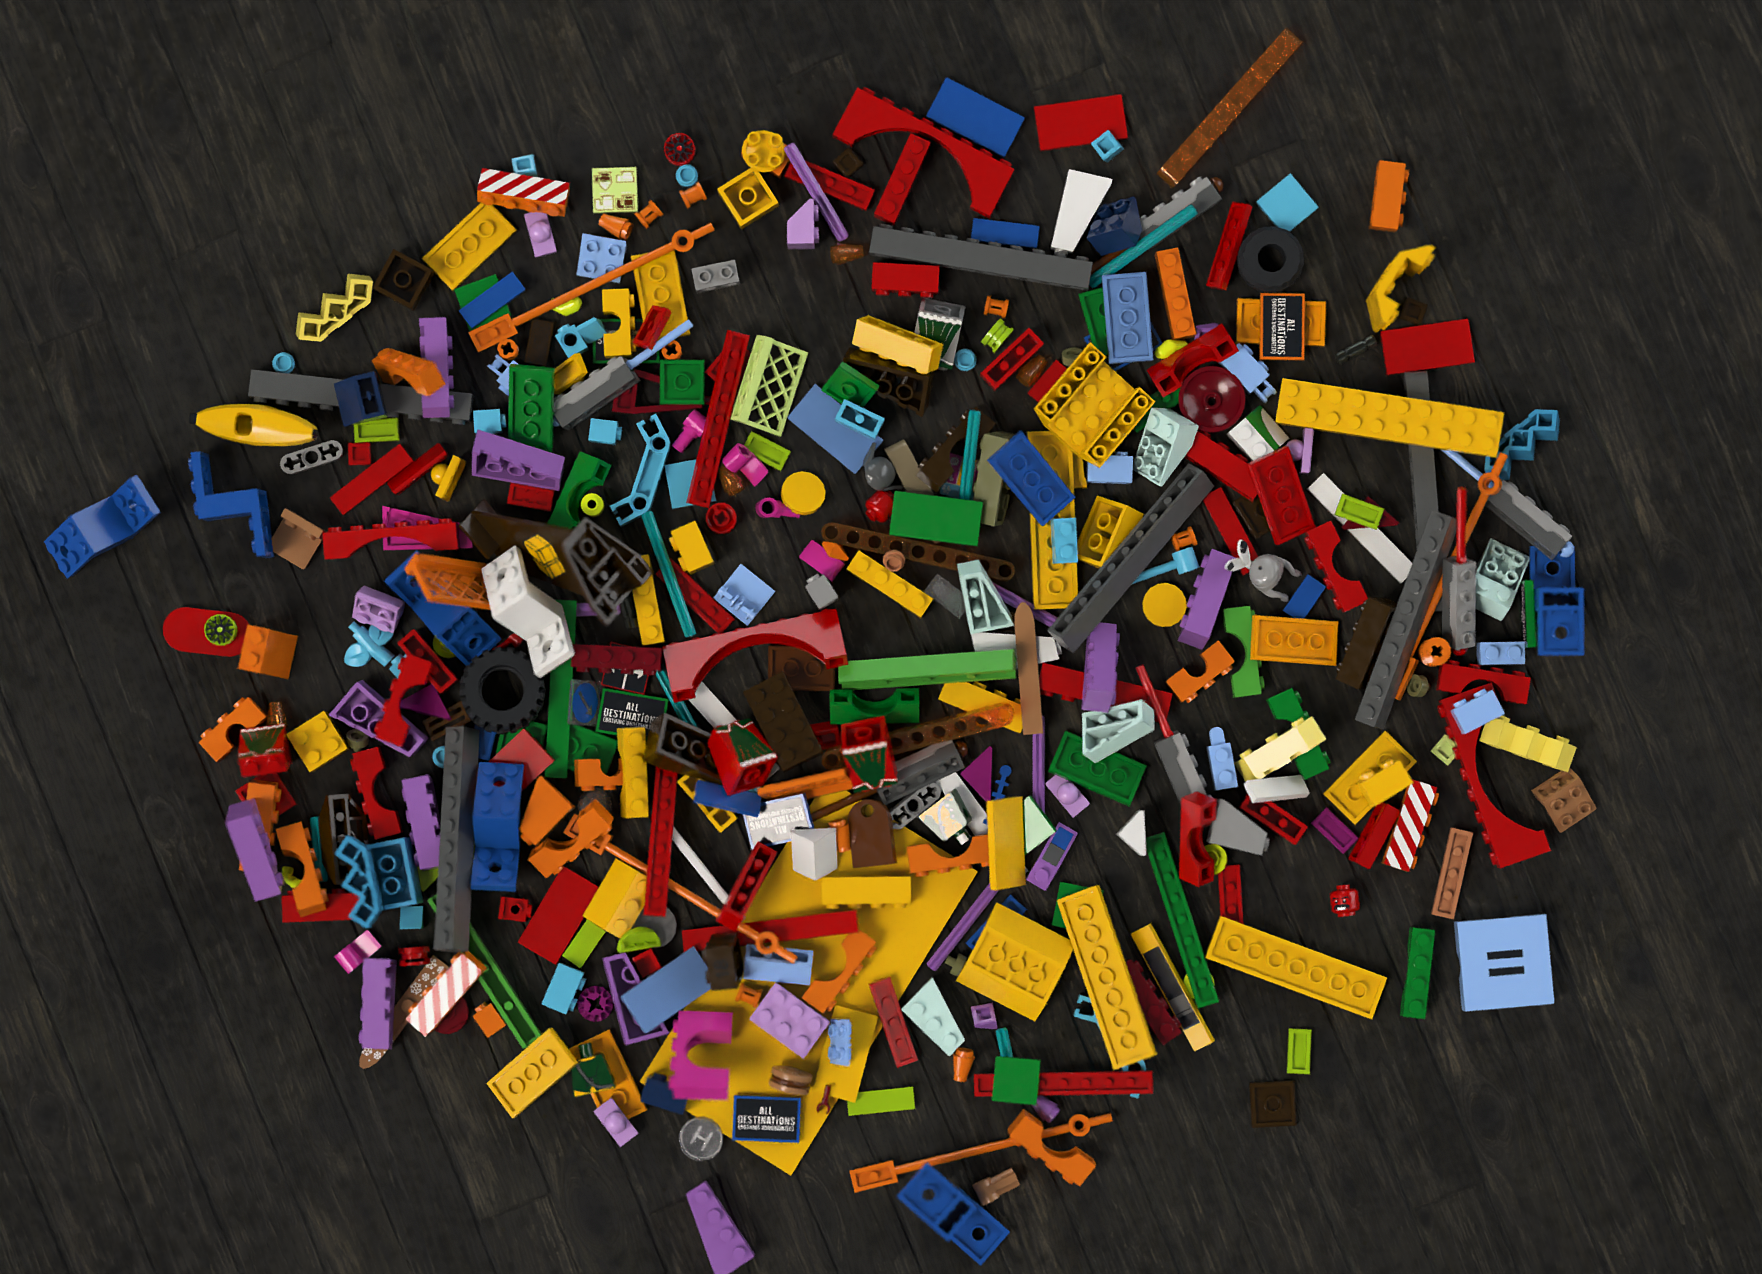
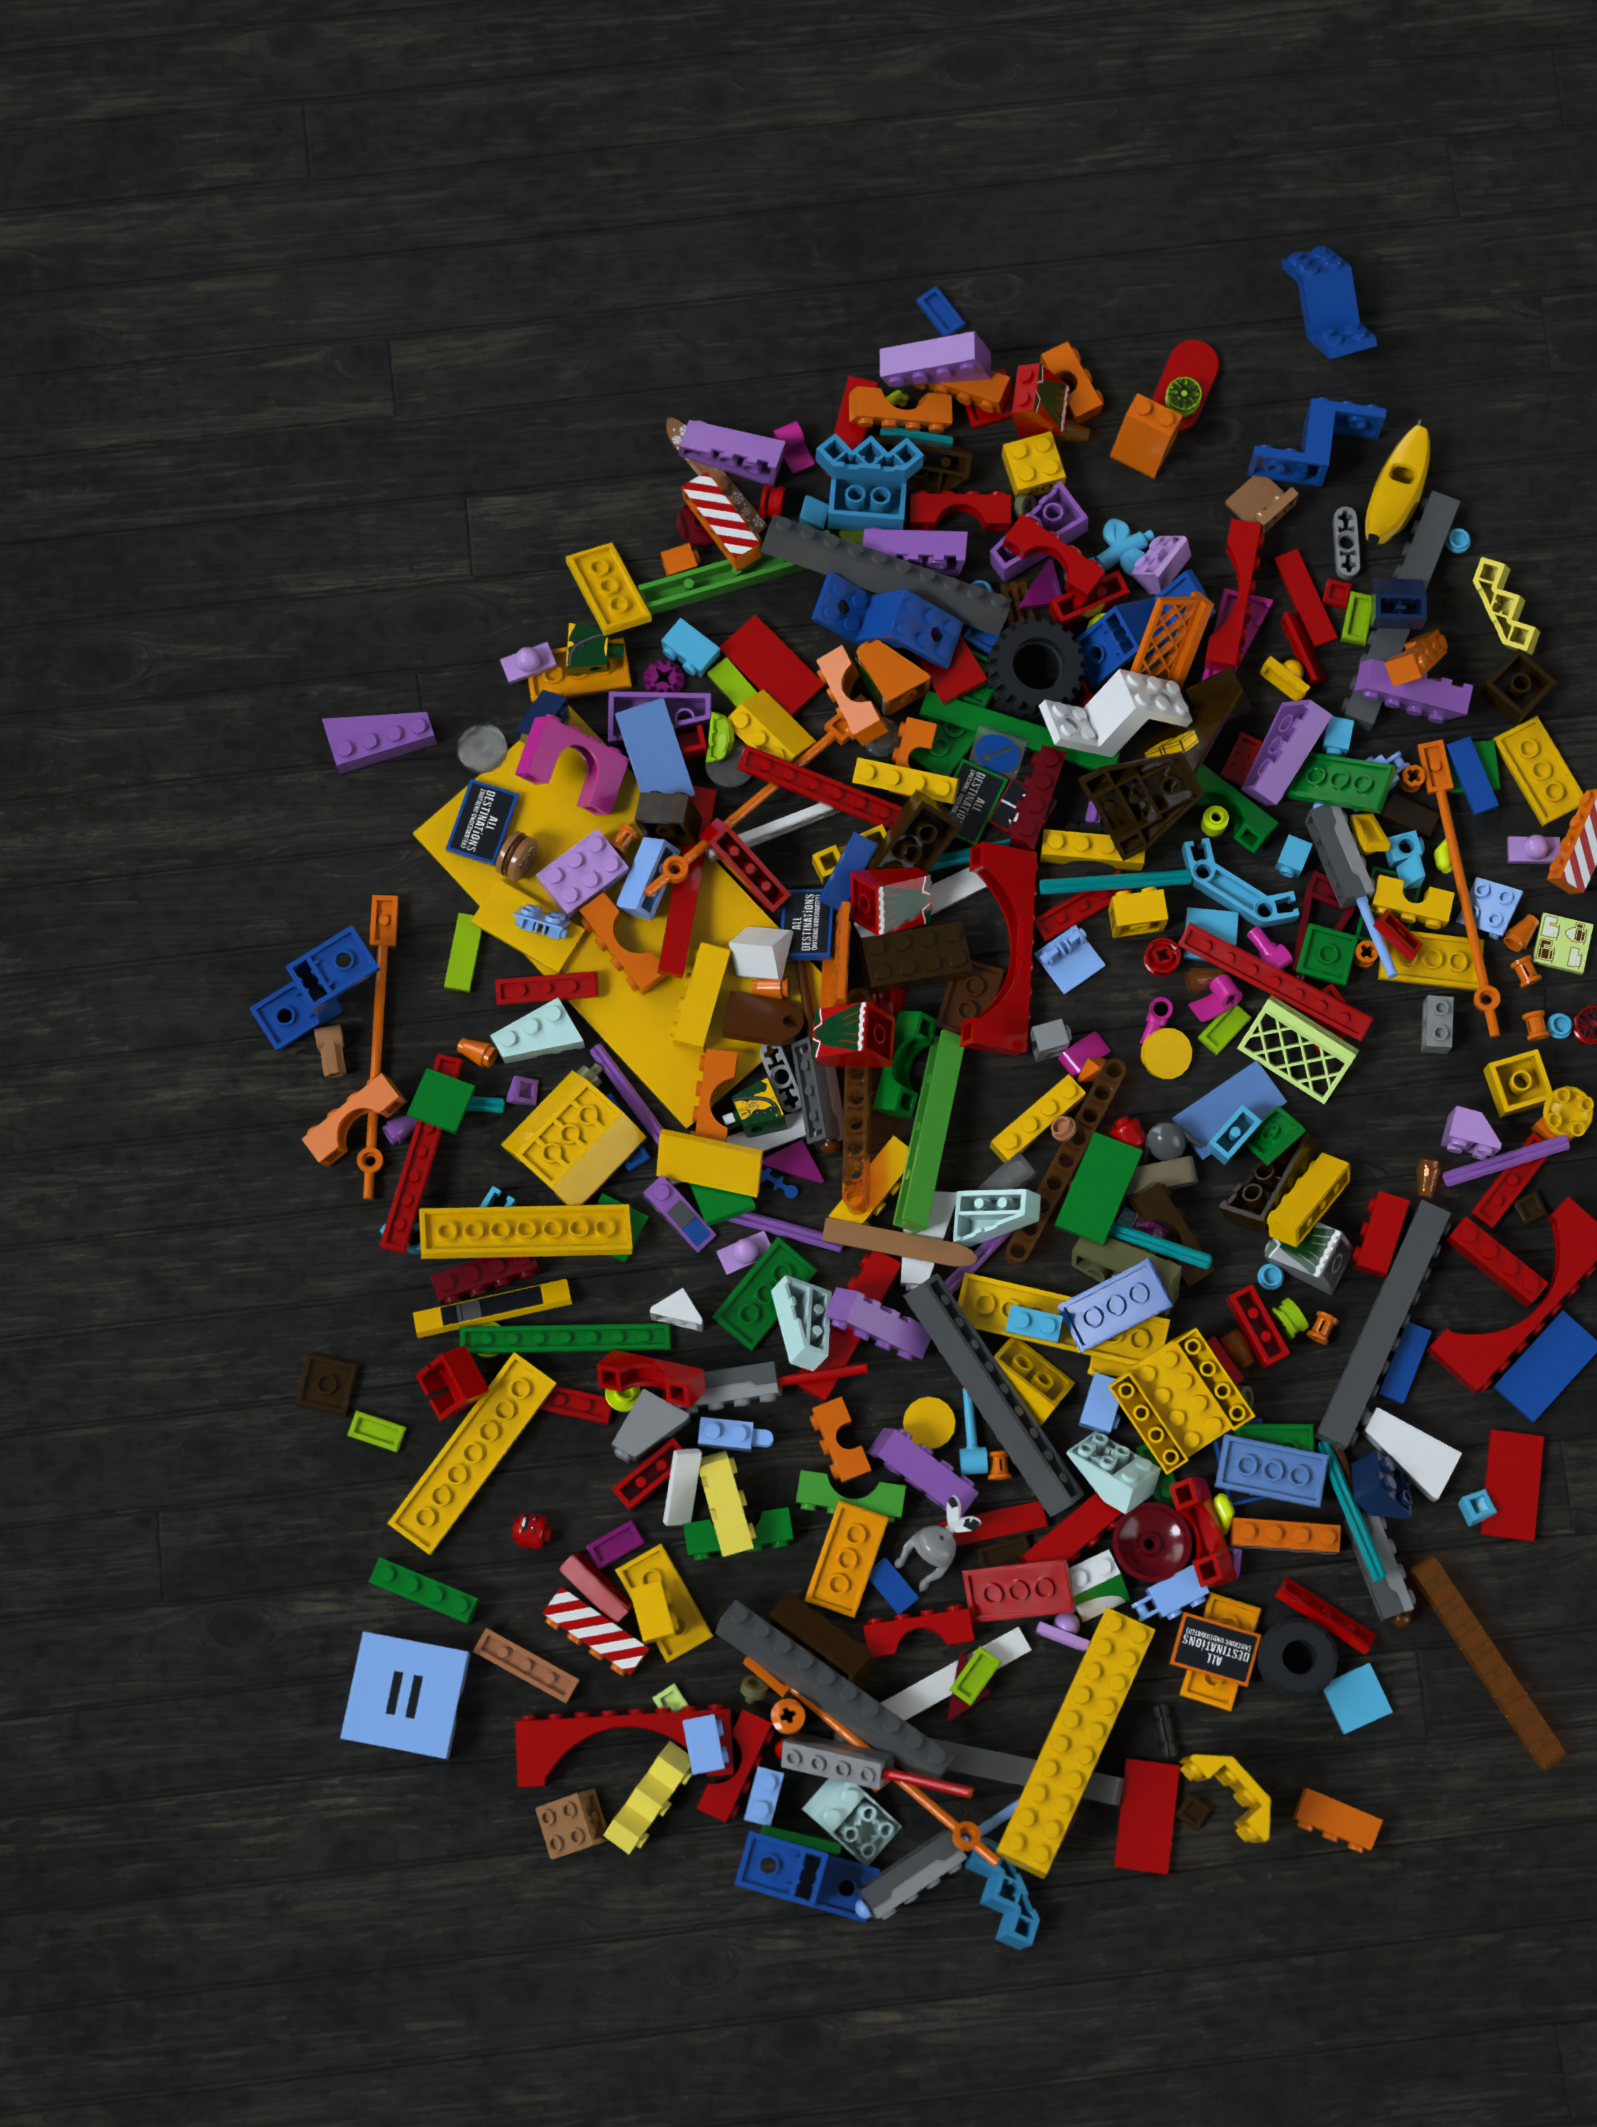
camera: 110 degrees right, 10 degrees down
red brick [498,896,532,922] -> none
dark red hand [817,1084,831,1115] -> none
none -> red piece [415,1345,490,1421]
none -> blue tile [916,286,966,337]

